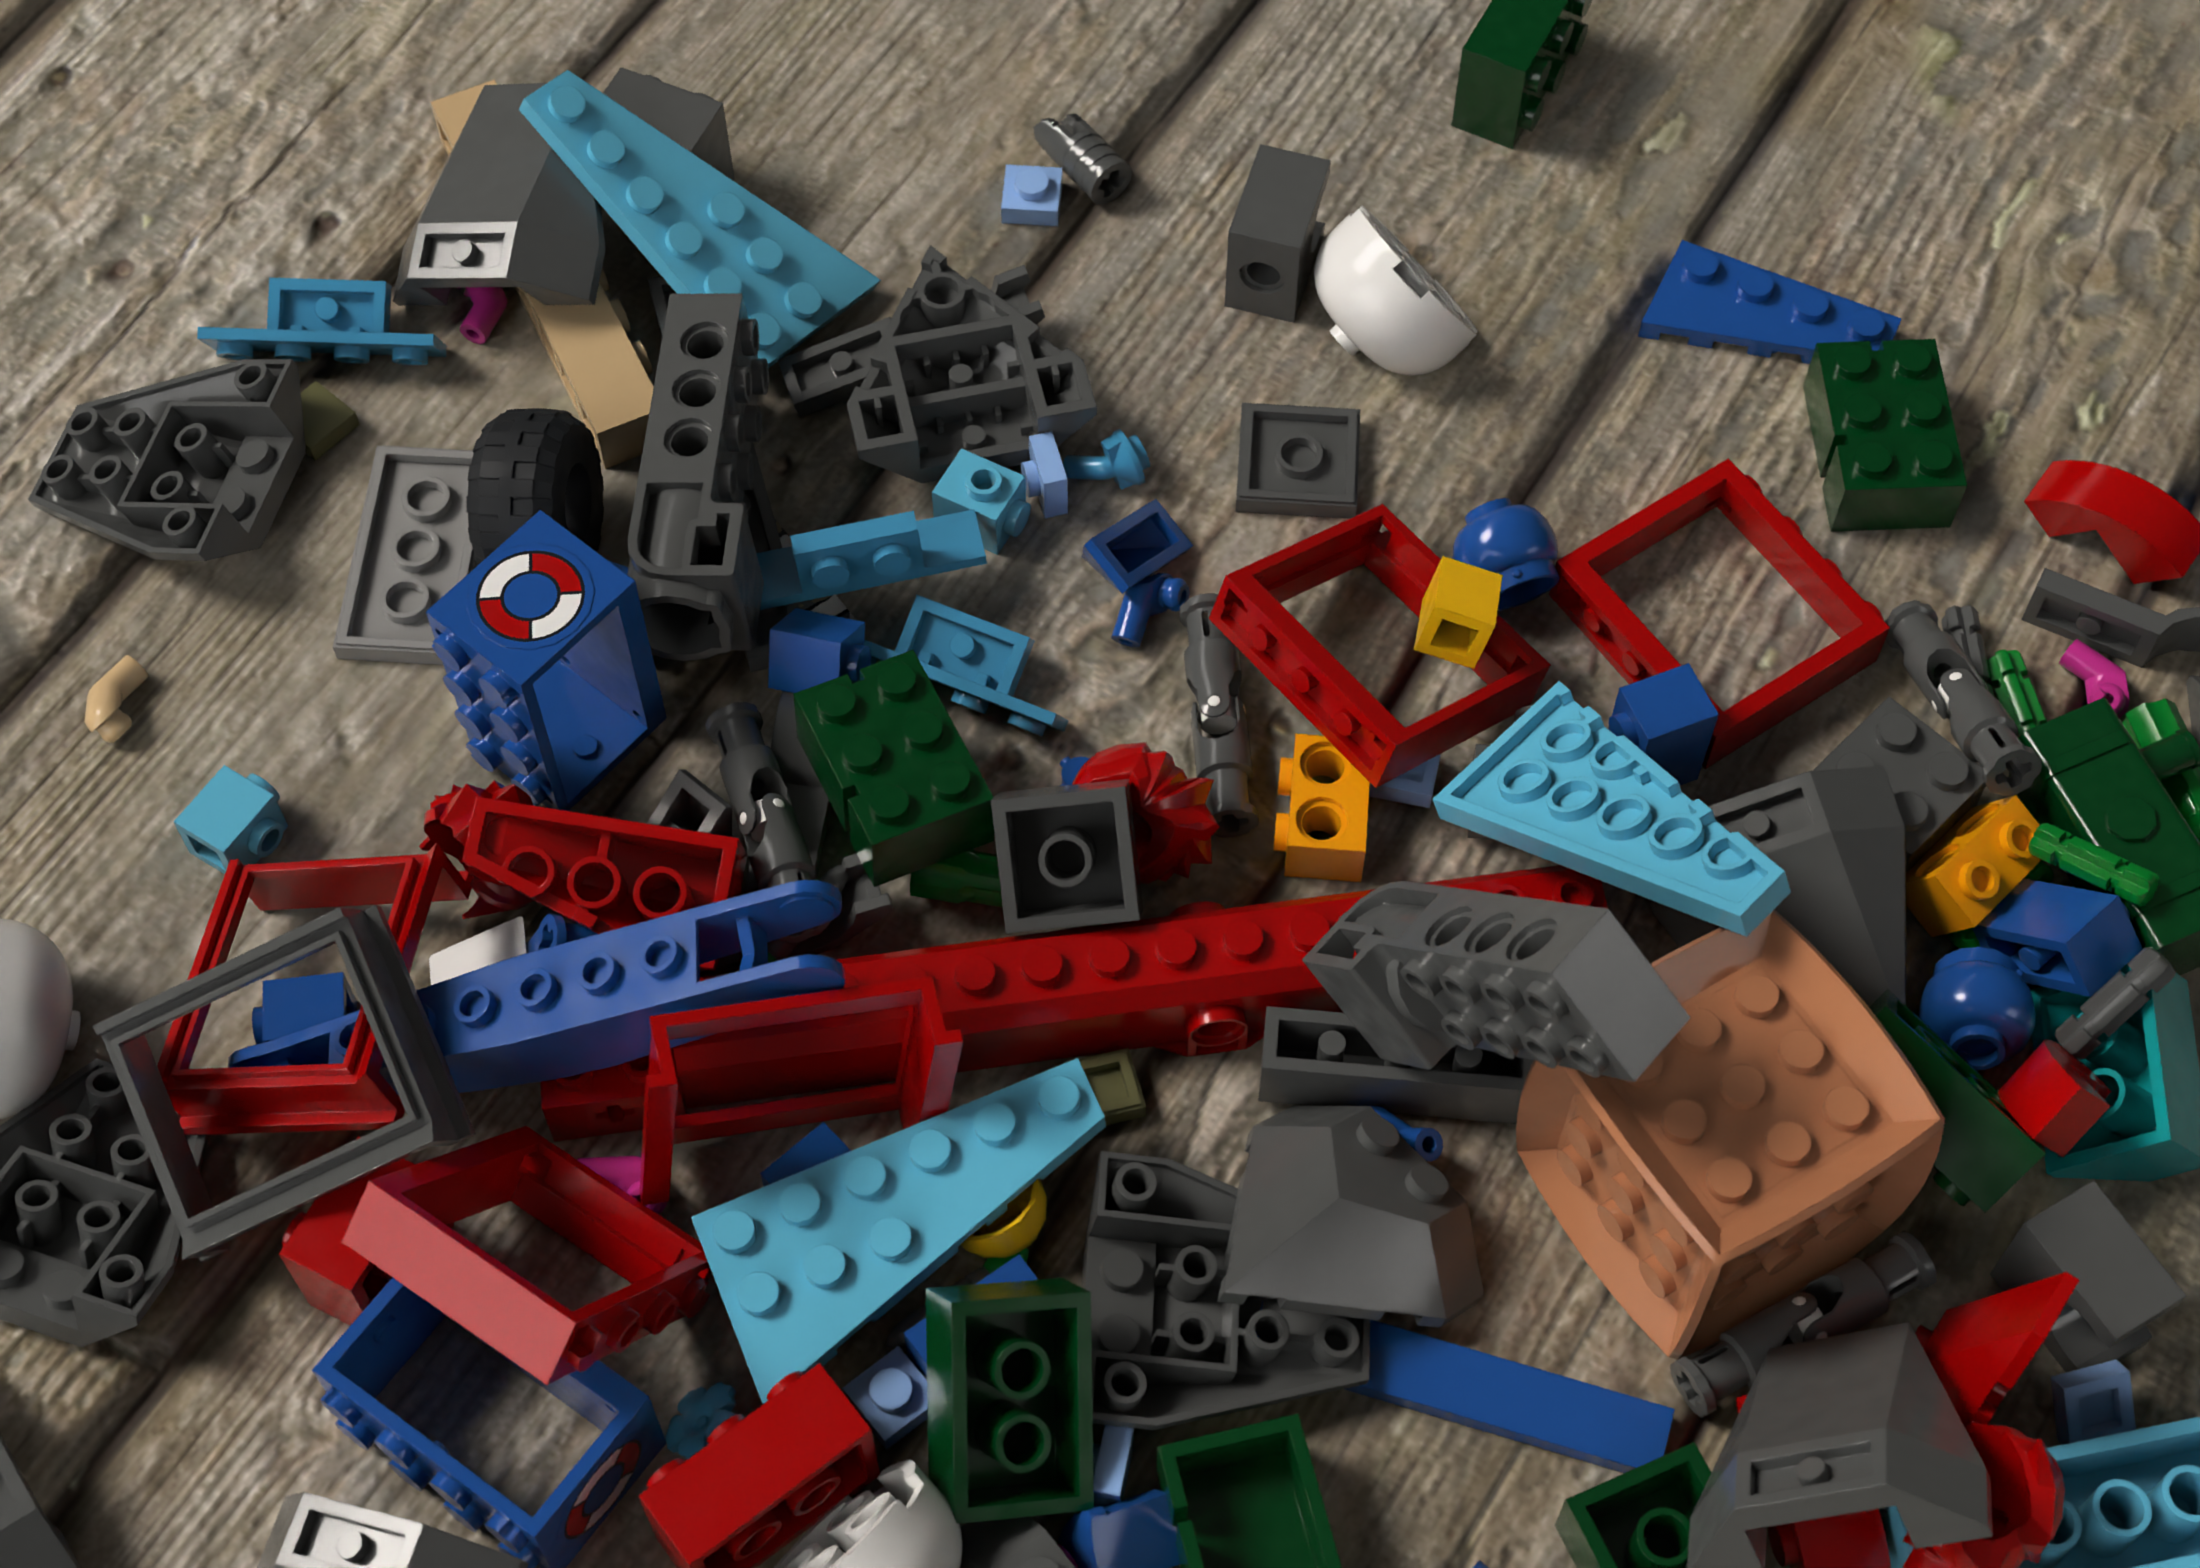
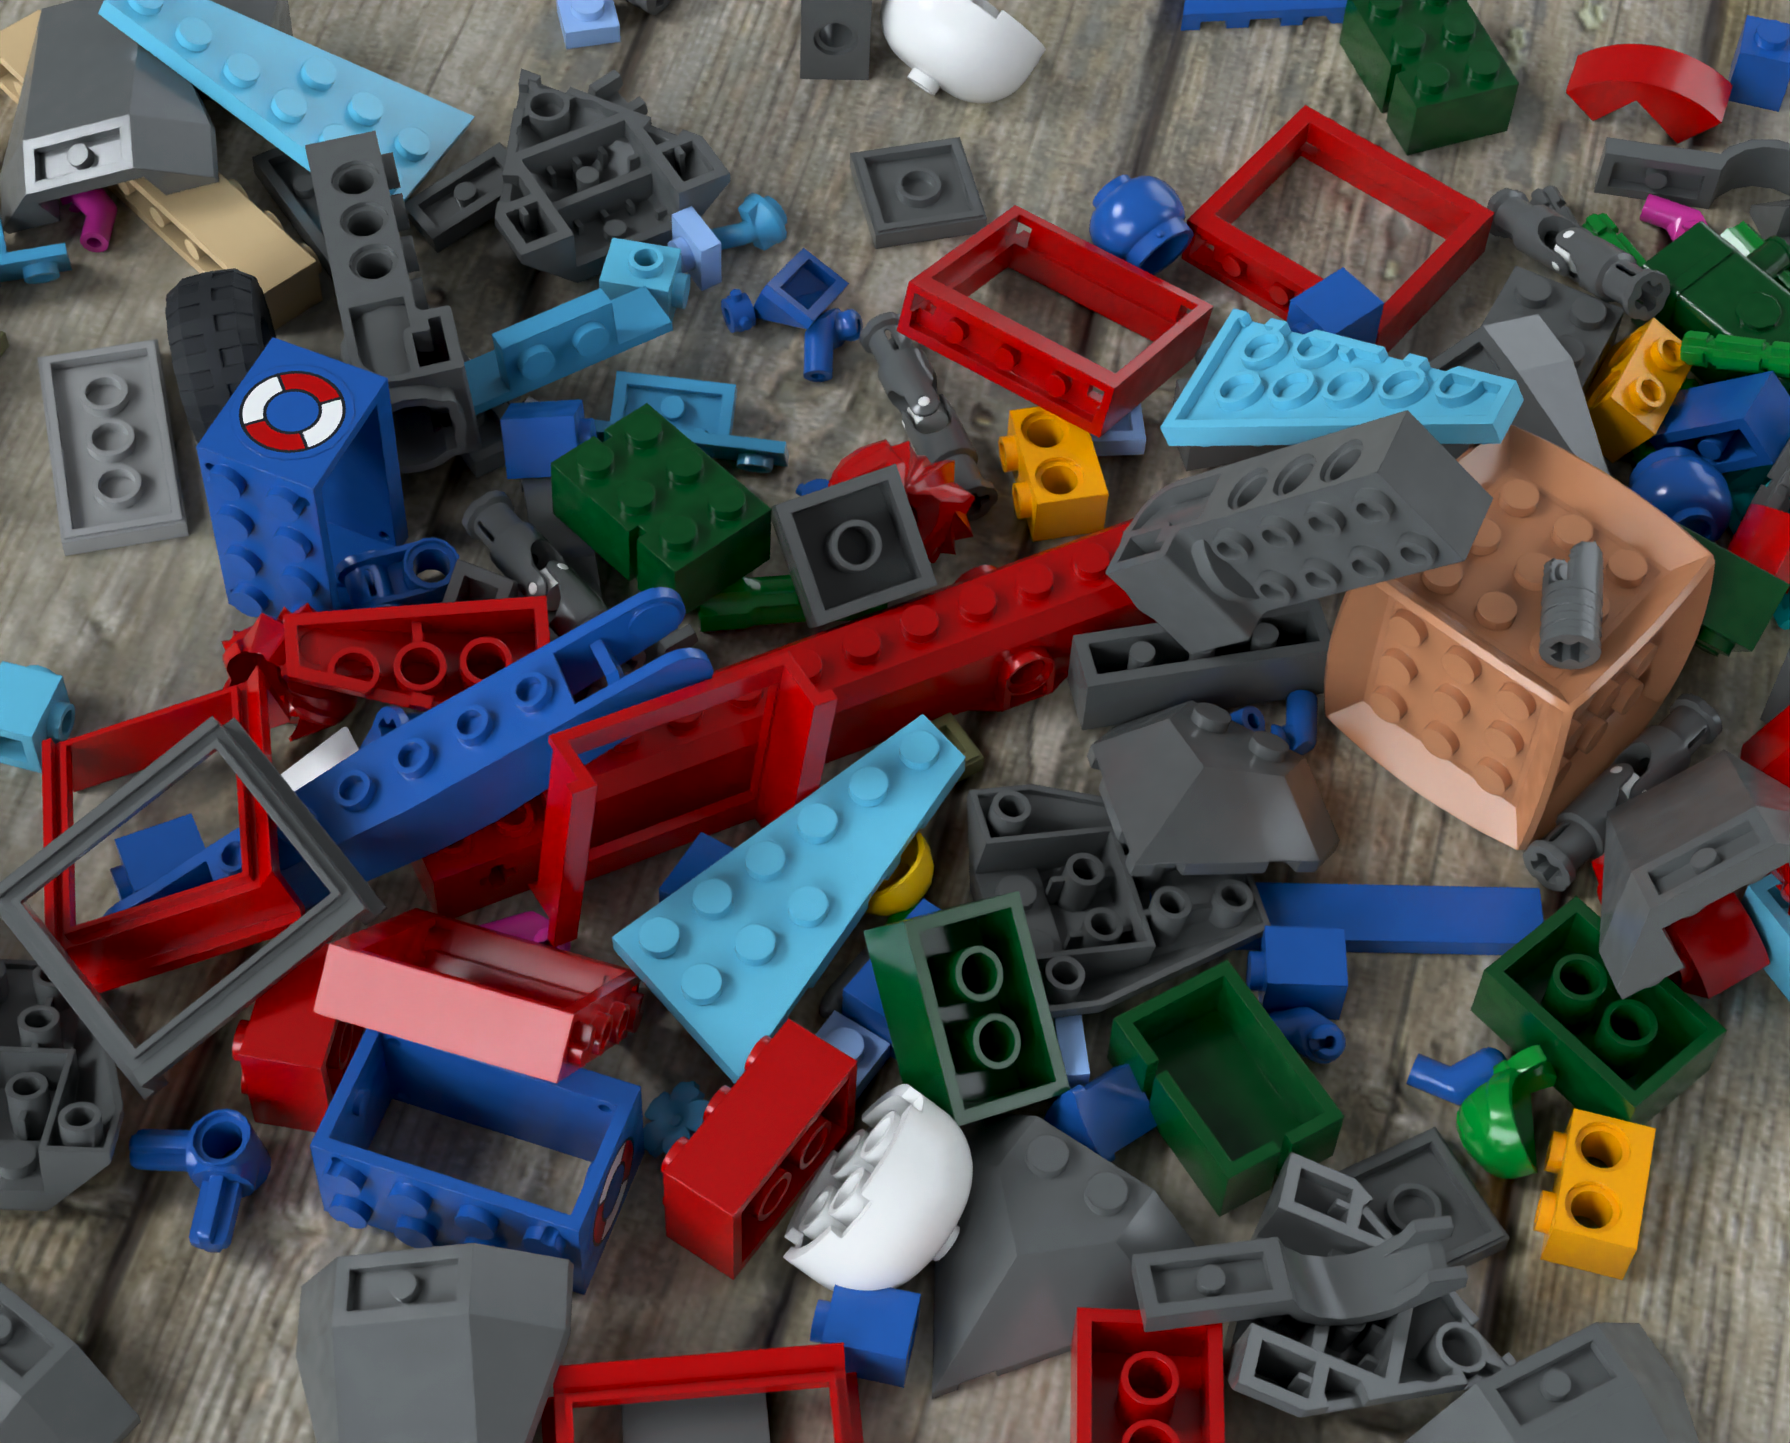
camera: 20 degrees left, 5 degrees down
yellow brick [1414,556,1503,669] -> none
none -> blue axle [129,1109,271,1253]
none -> blue piece [335,537,459,609]
none -> blue piece [721,289,756,333]
none -> blue brick [1246,925,1348,1020]
none -> blue arm [1264,690,1318,756]
none -> blue arm [1268,1007,1346,1064]
none -> dark grey hinge [1539,541,1604,670]

